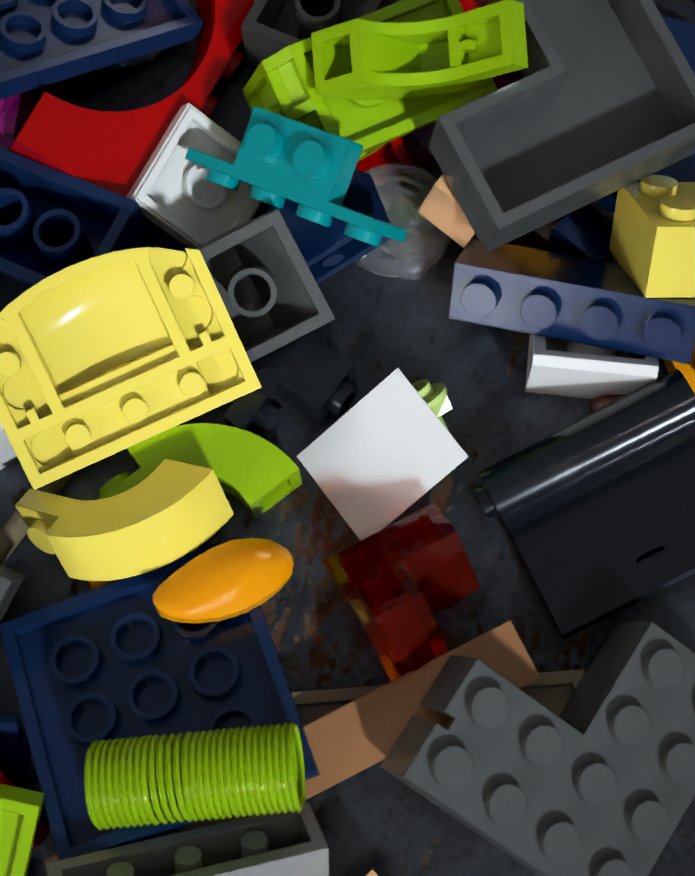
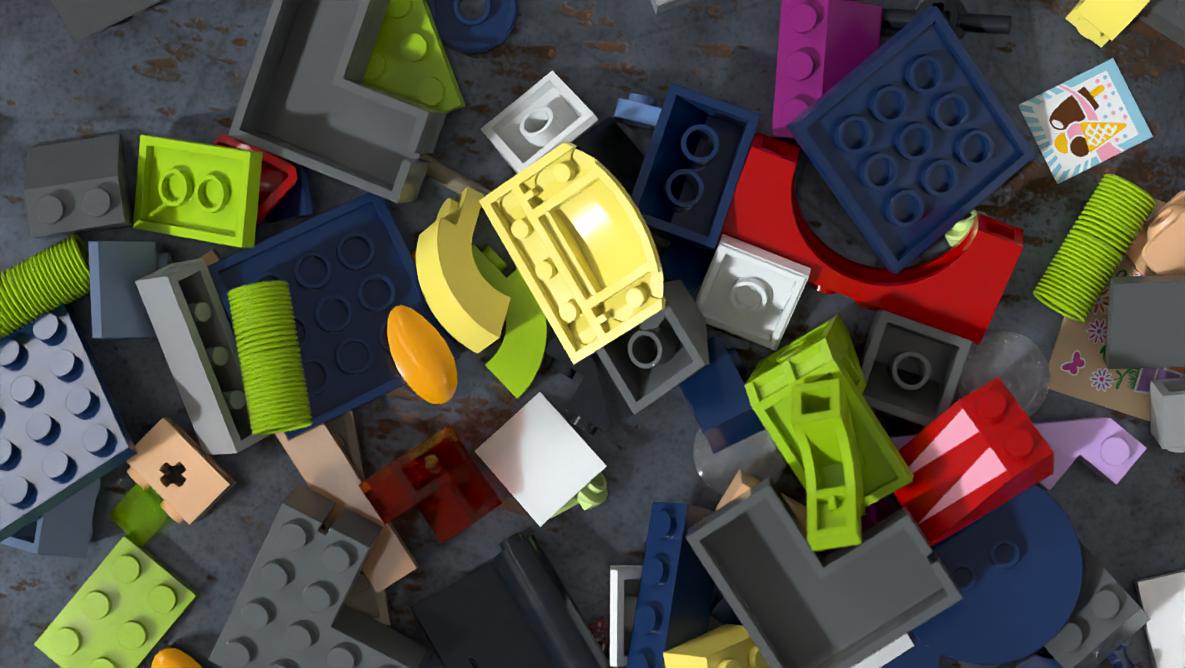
camera: 80 degrees right, 15 degrees up
teal bracket [185,106,408,247] -> none

